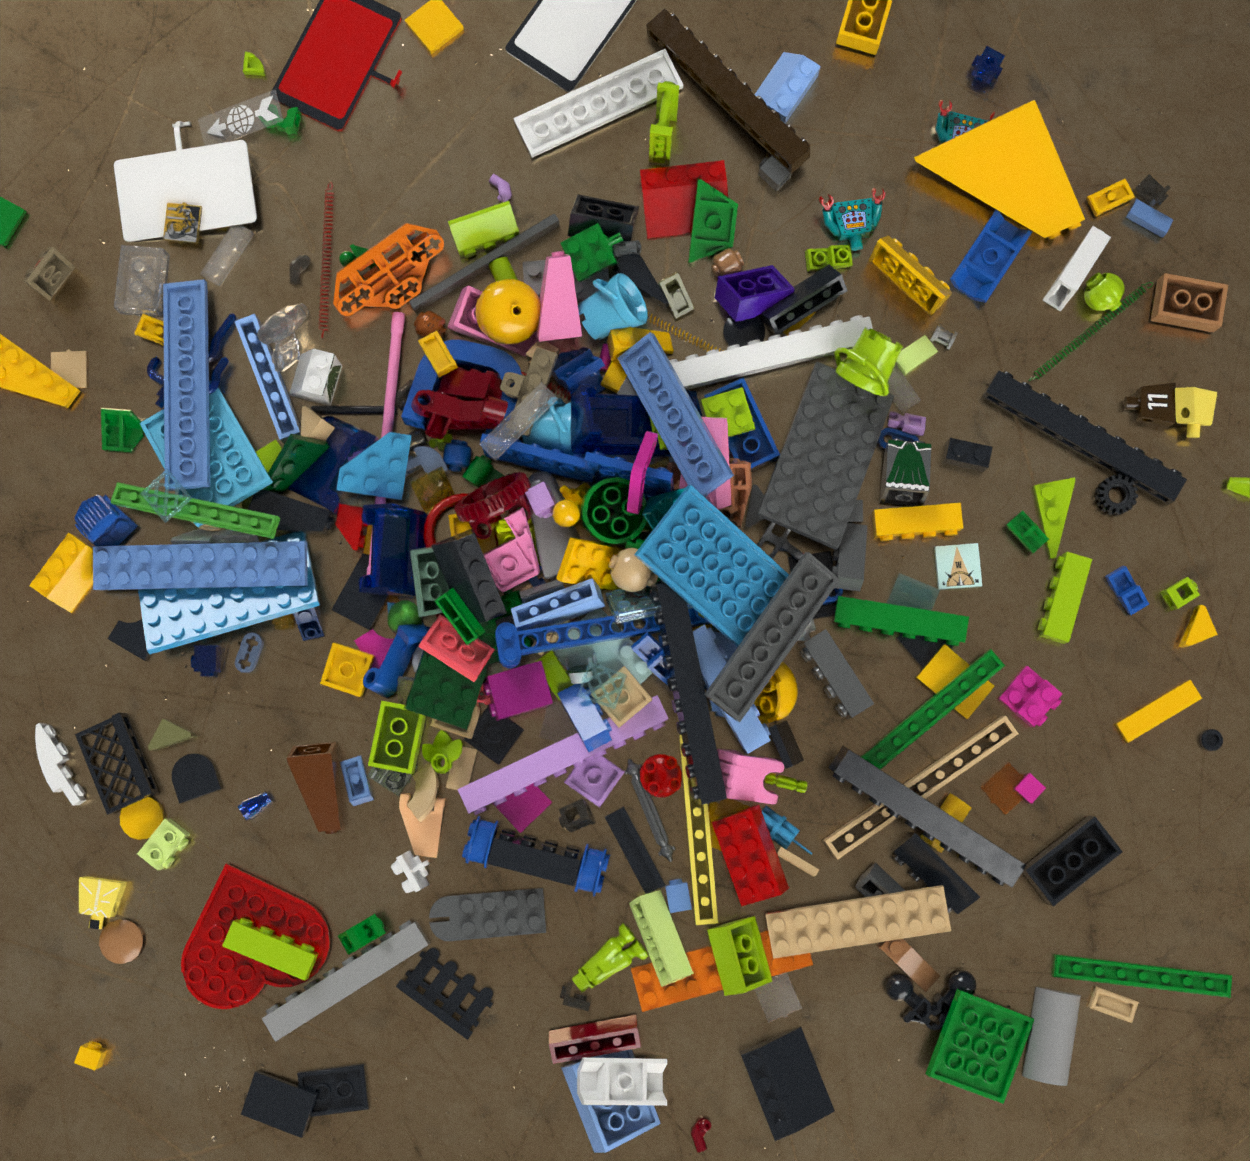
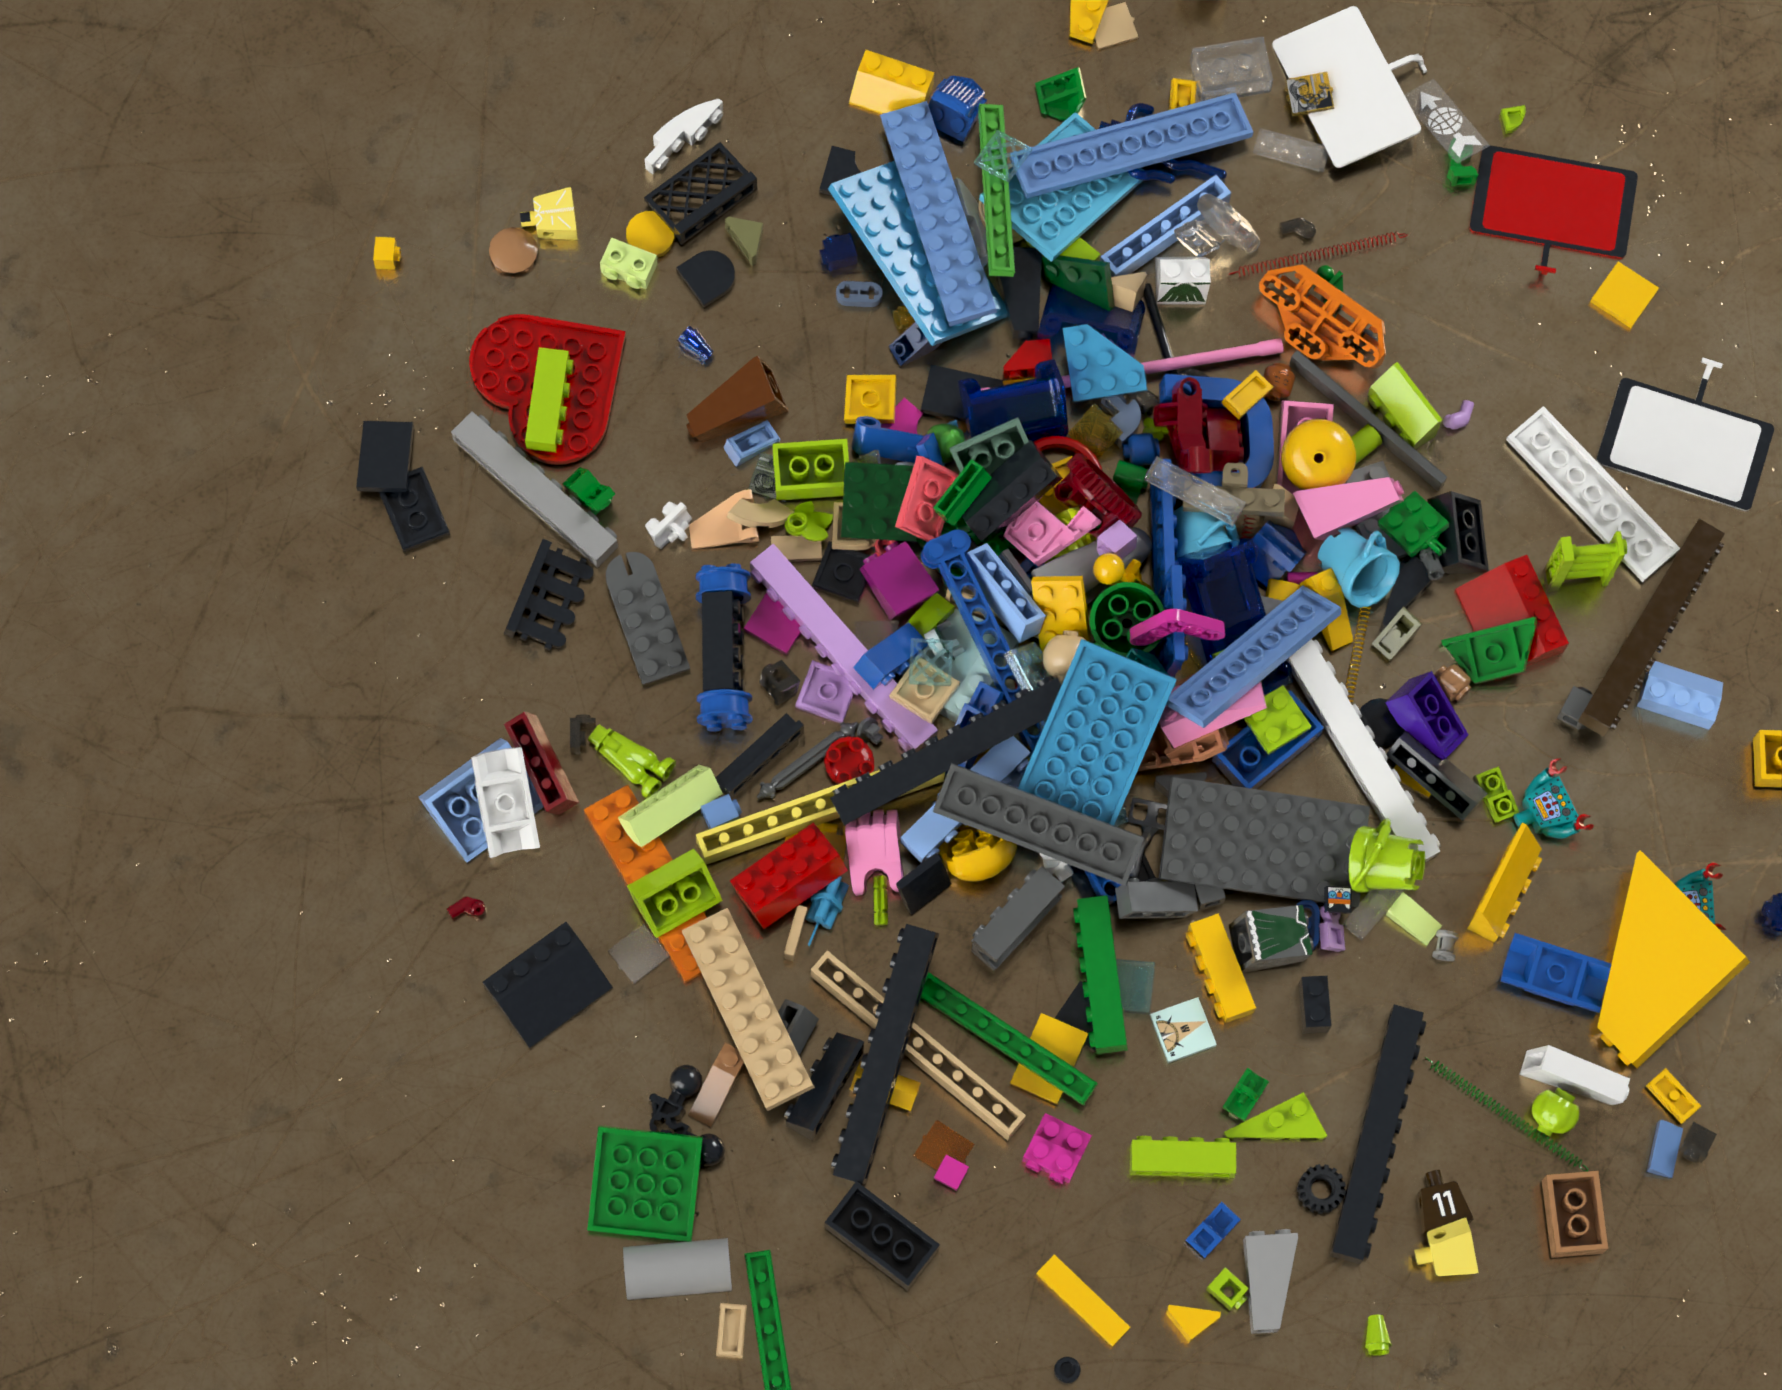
camera: 70 degrees right, 10 degrees down
none -> dark grey plate [857,717,884,744]
none -> light grey slope [1243,1229,1298,1334]
none -> tile [1324,886,1352,914]

